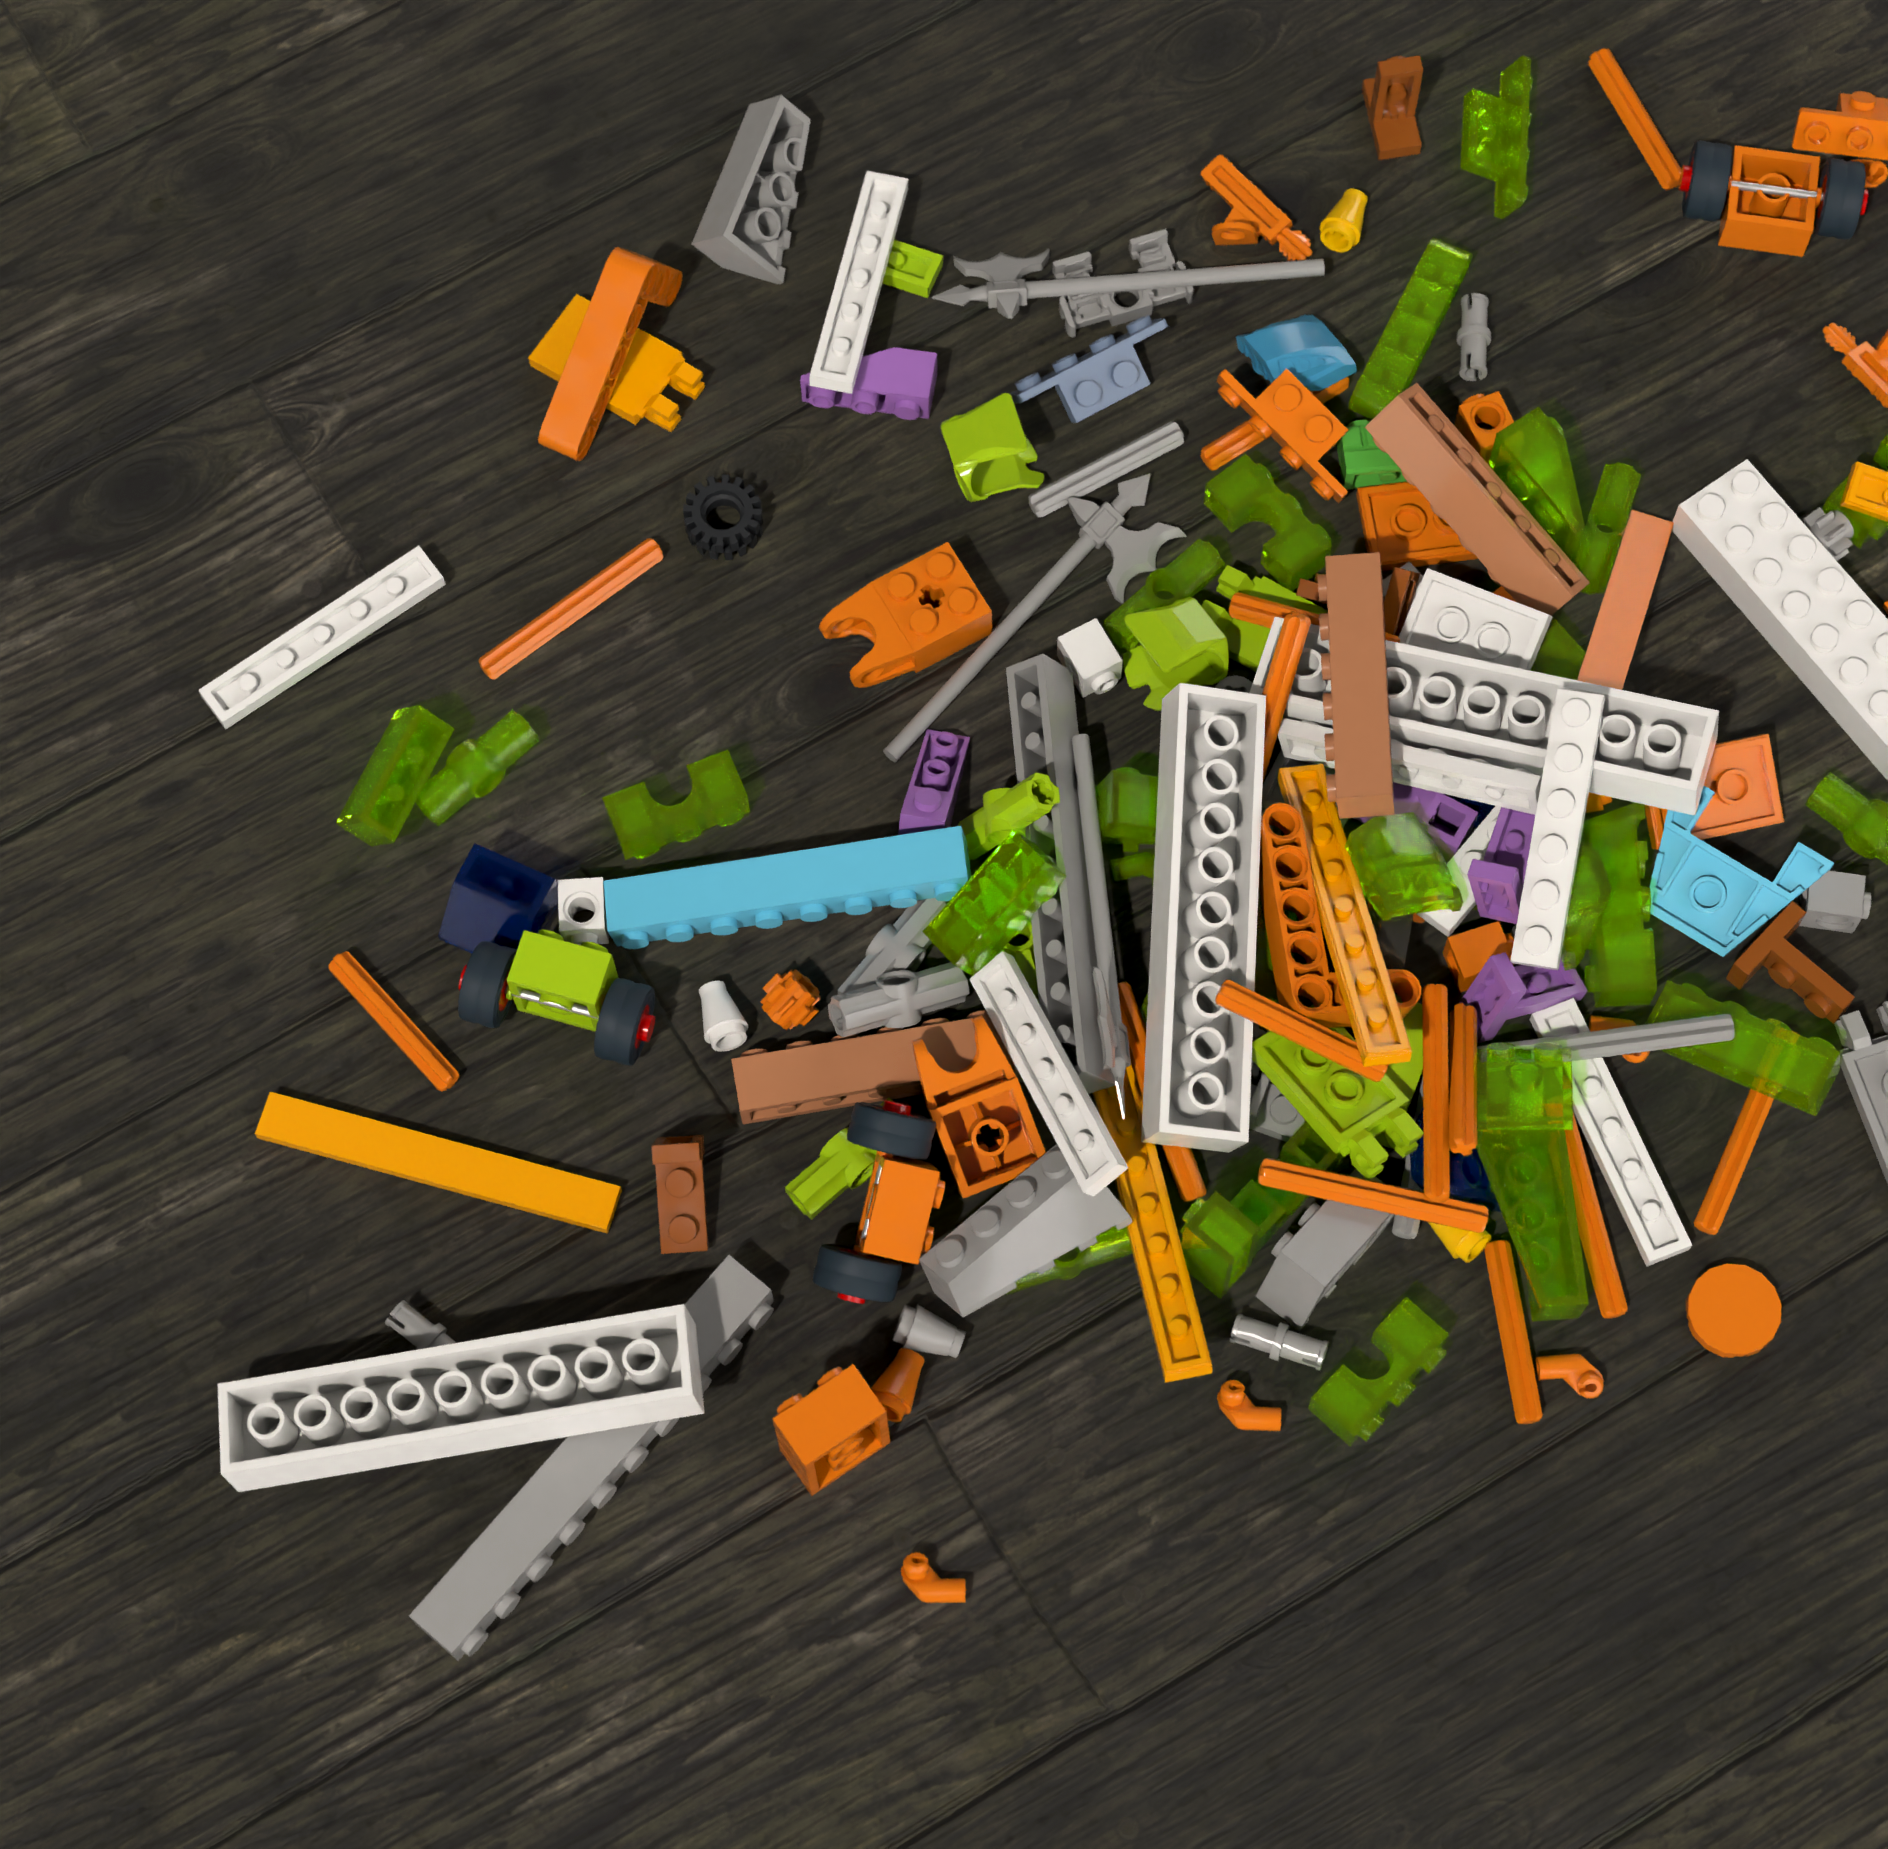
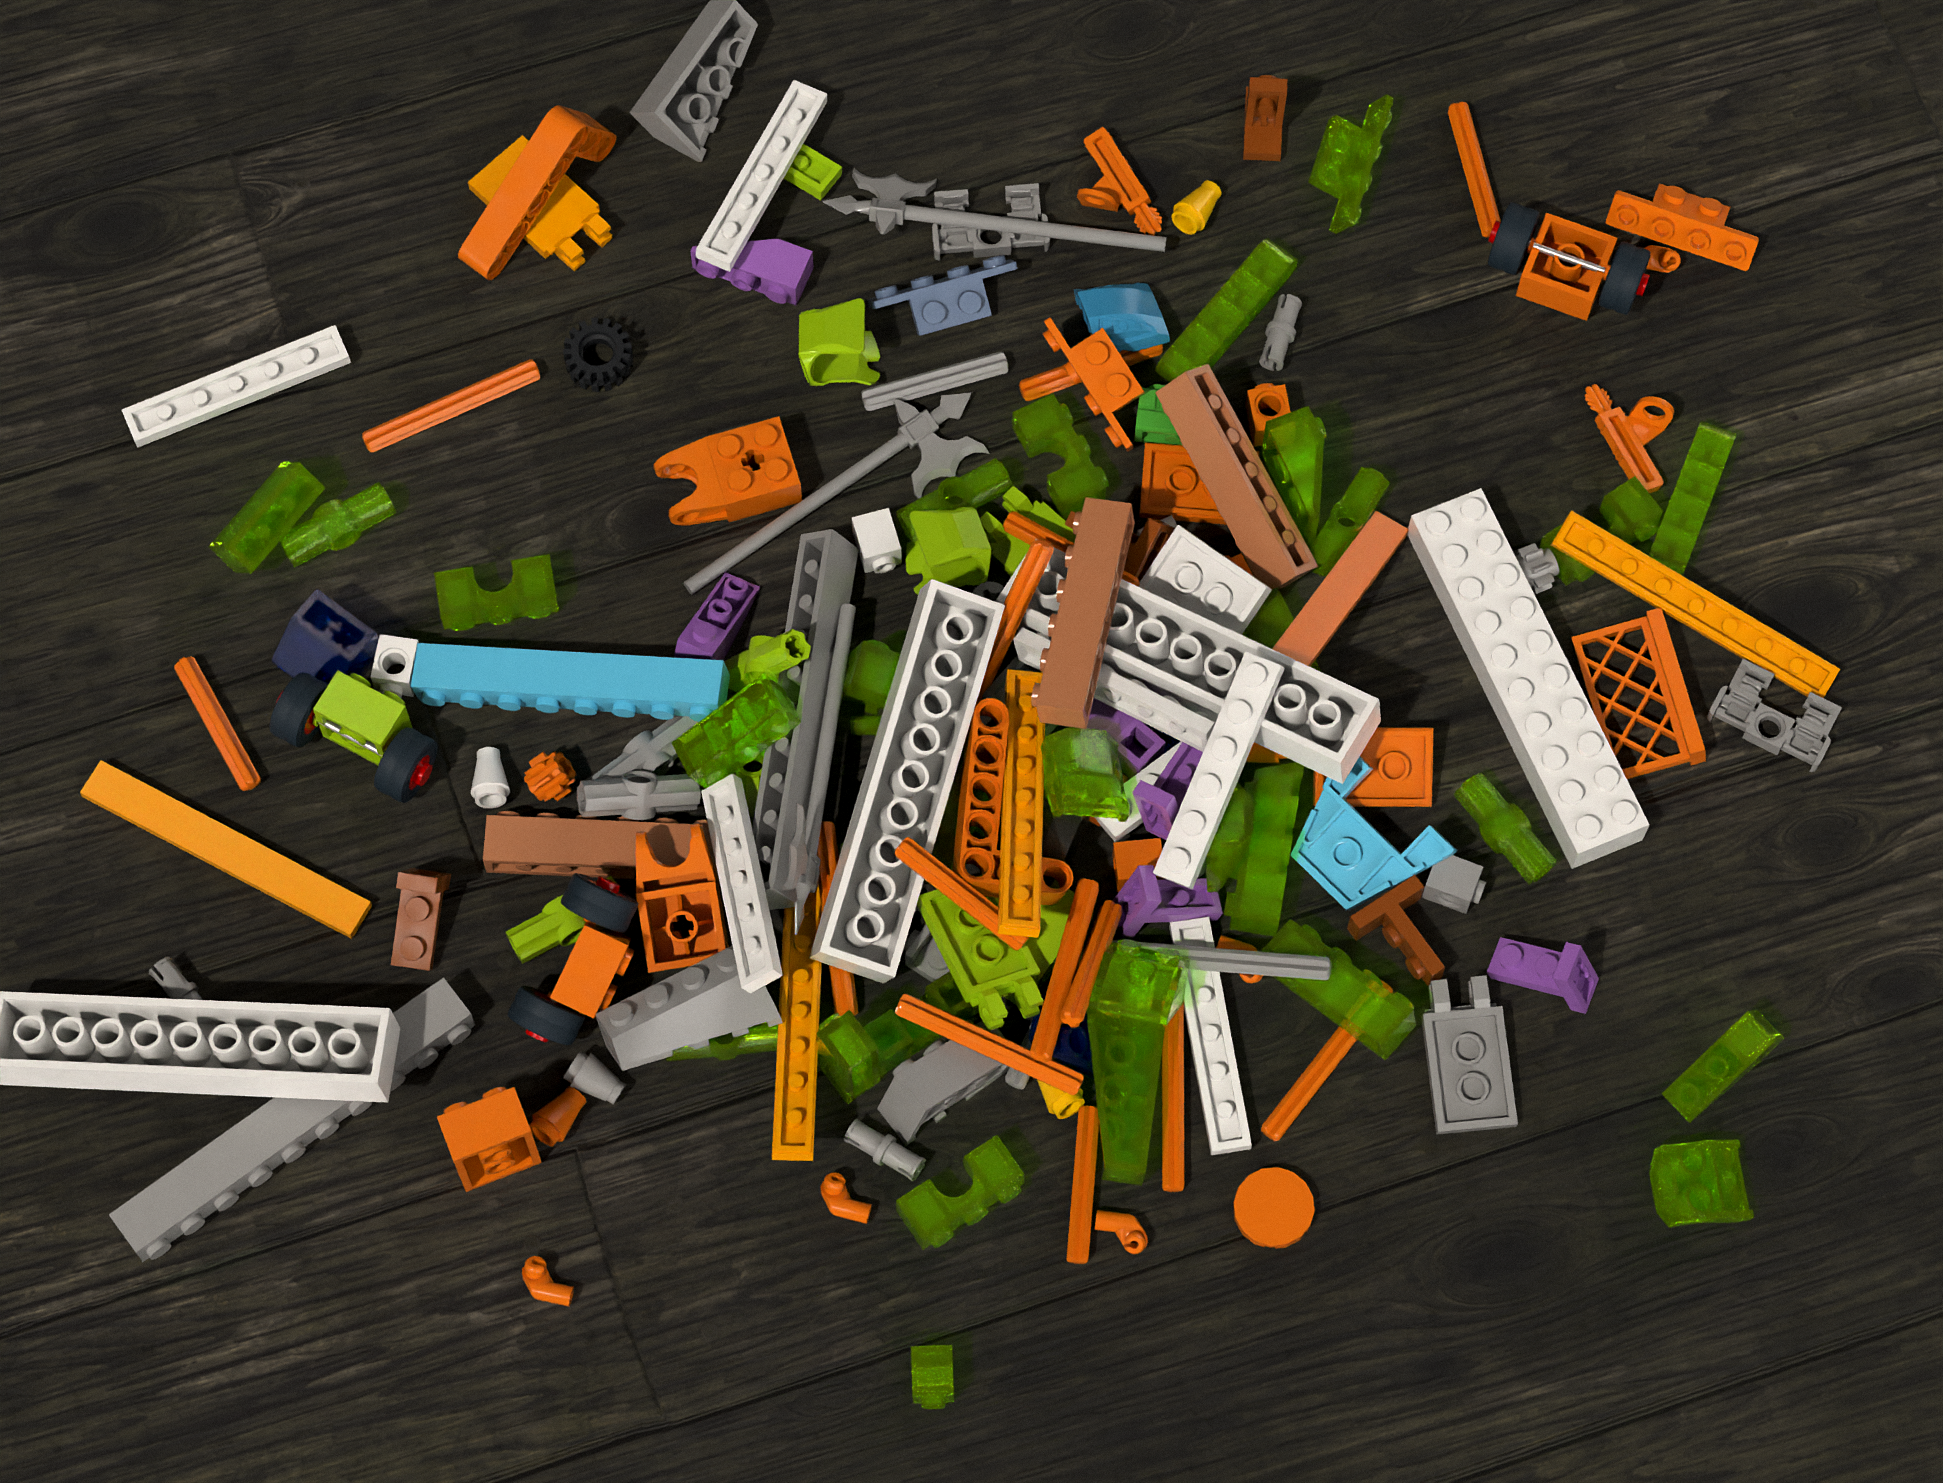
camera: 10 degrees right, 0 degrees up
none -> clear neon green brick [911,1345,954,1409]

